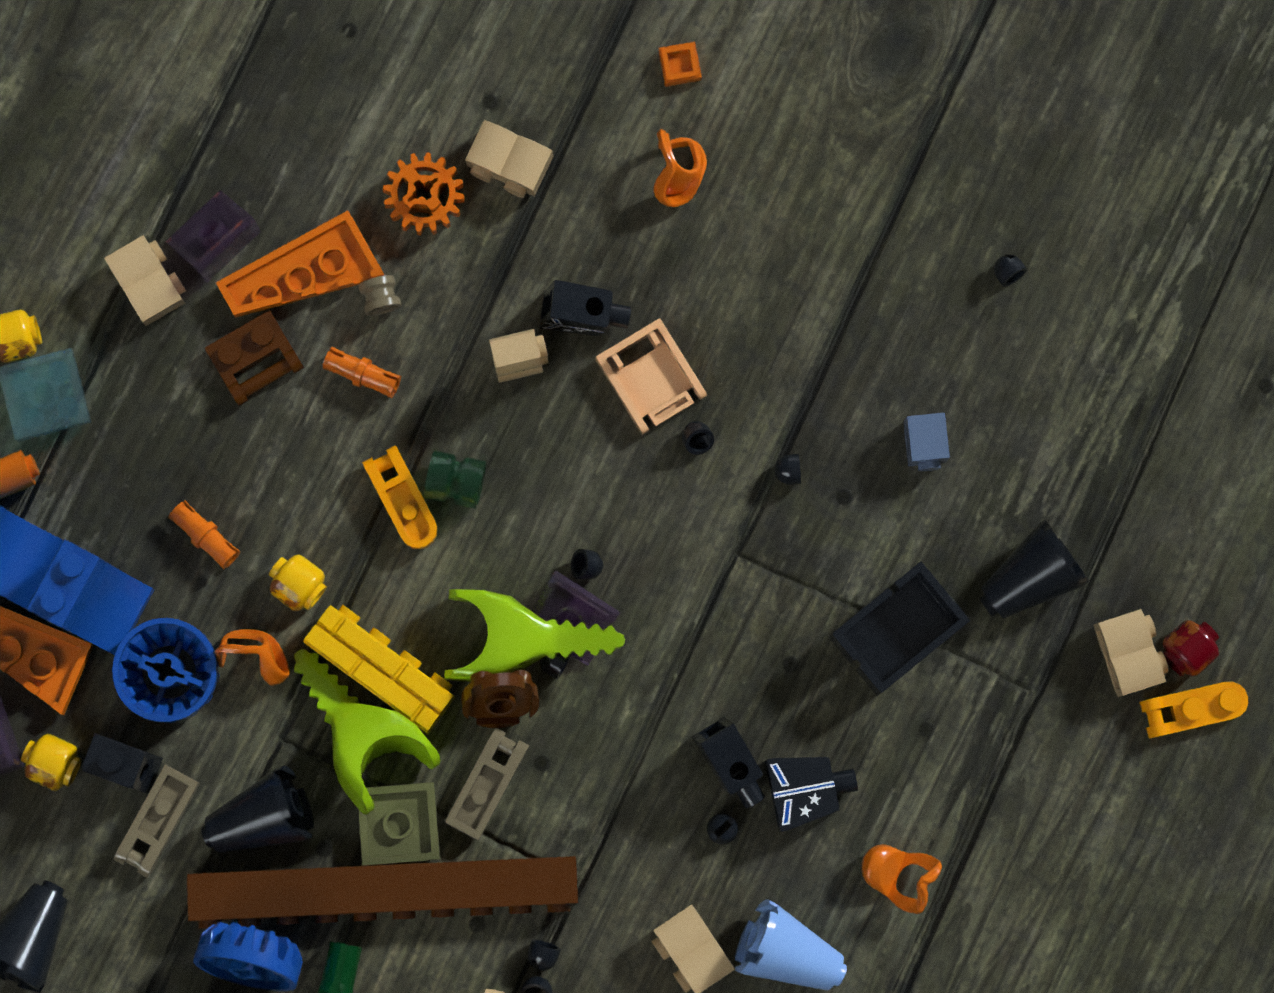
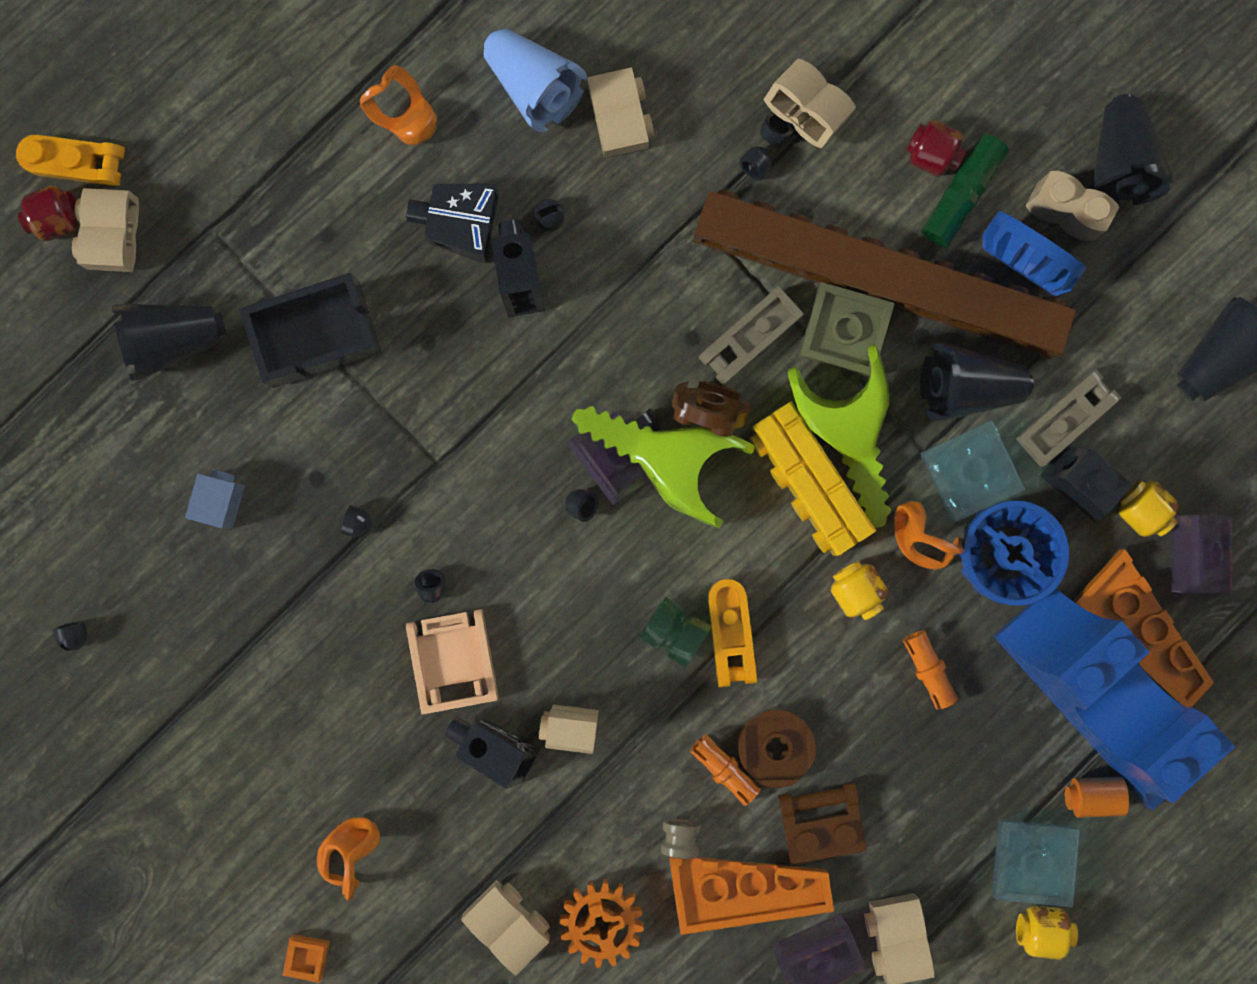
camera: 150 degrees left, 5 degrees up
none -> reddish brown plate [738,708,816,788]
none -> clear light blue plate [920,420,1025,522]

